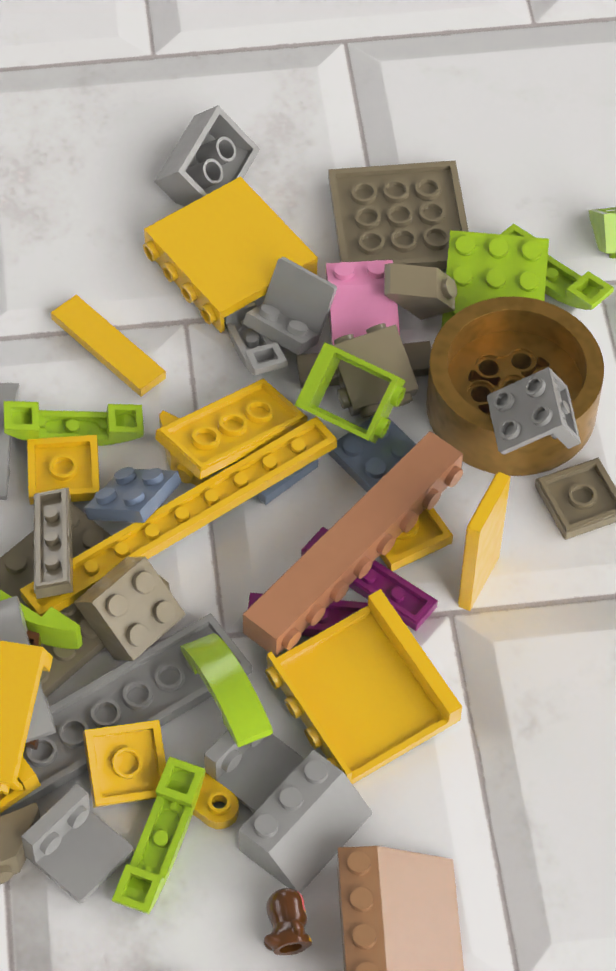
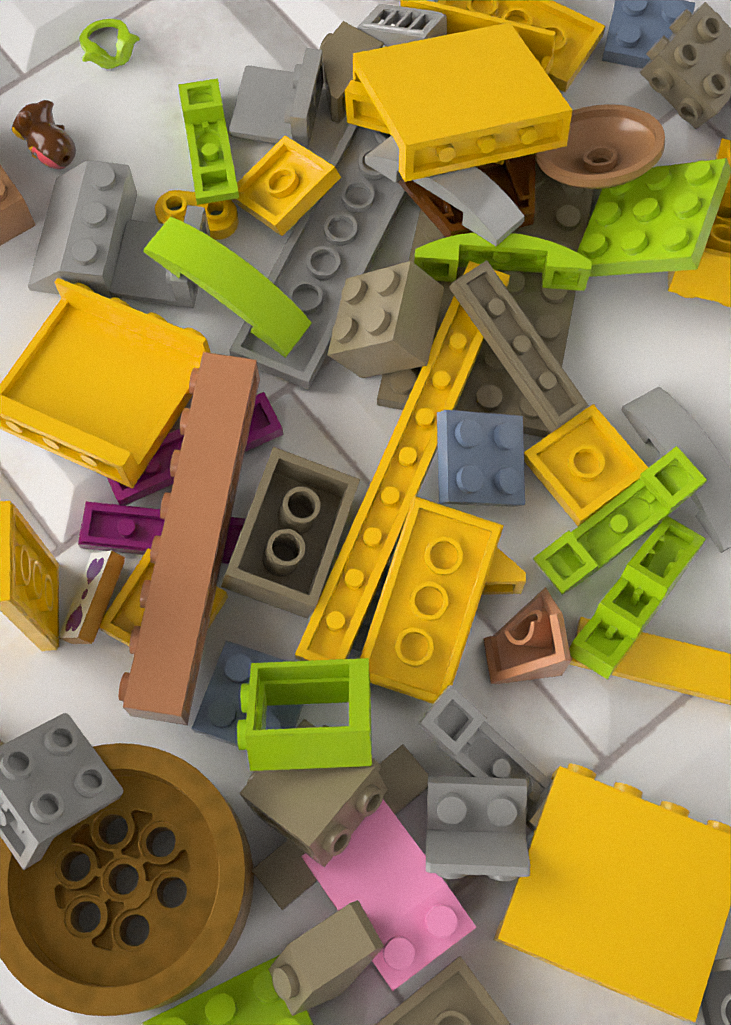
camera: 150 degrees right, 15 degrees up
none -> tile [58,550,125,644]
none -> dark tan brick [221,447,360,619]
none -> nougat slope [483,587,571,684]
none -> lime slope [569,516,706,680]

